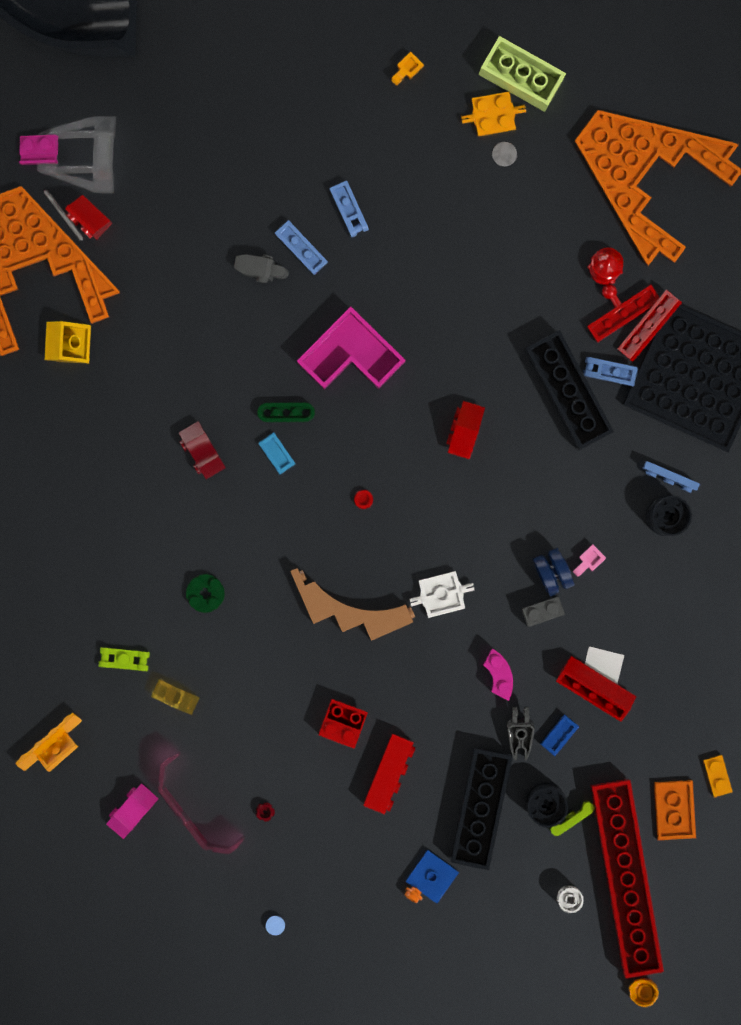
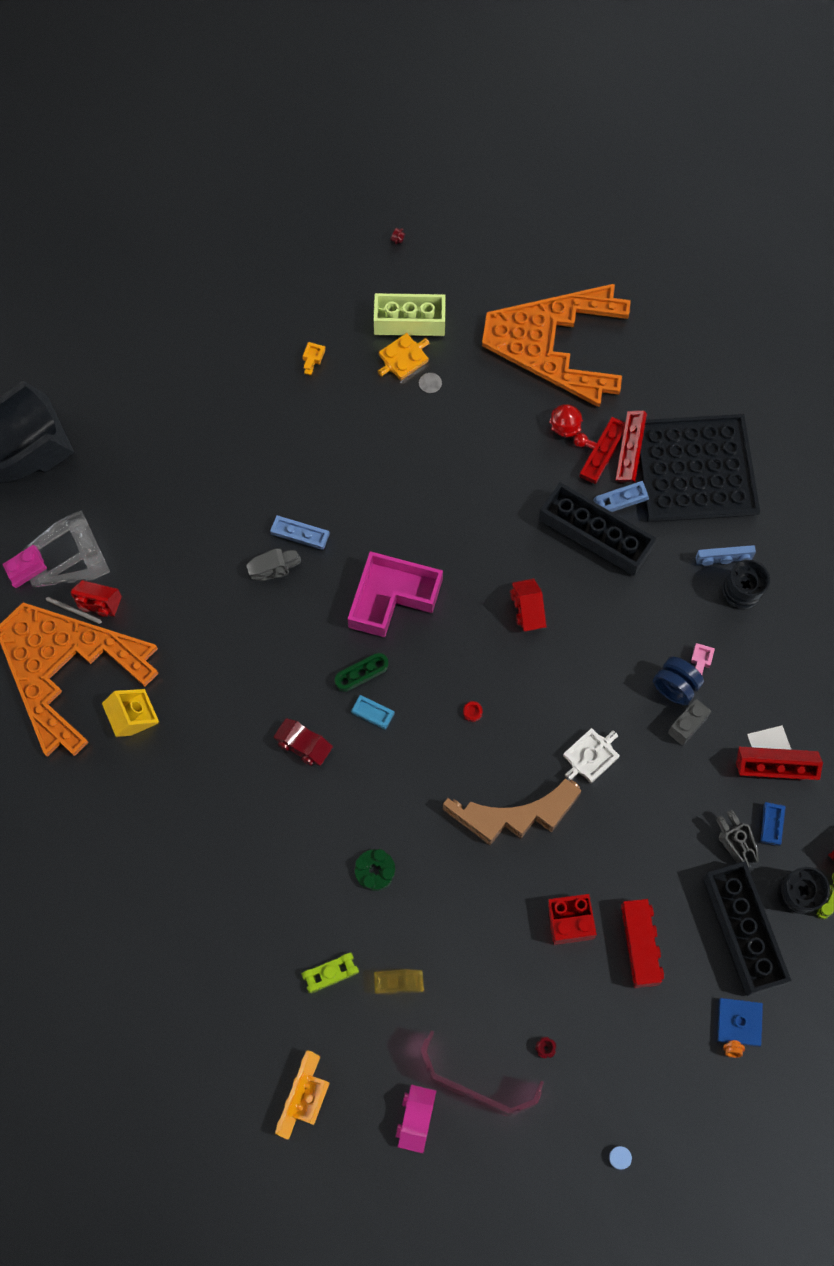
camera: 30 degrees left, 20 degrees down
medium blue plate [329,181,369,237] -> none
dark pink brick [483,648,513,701] -> none

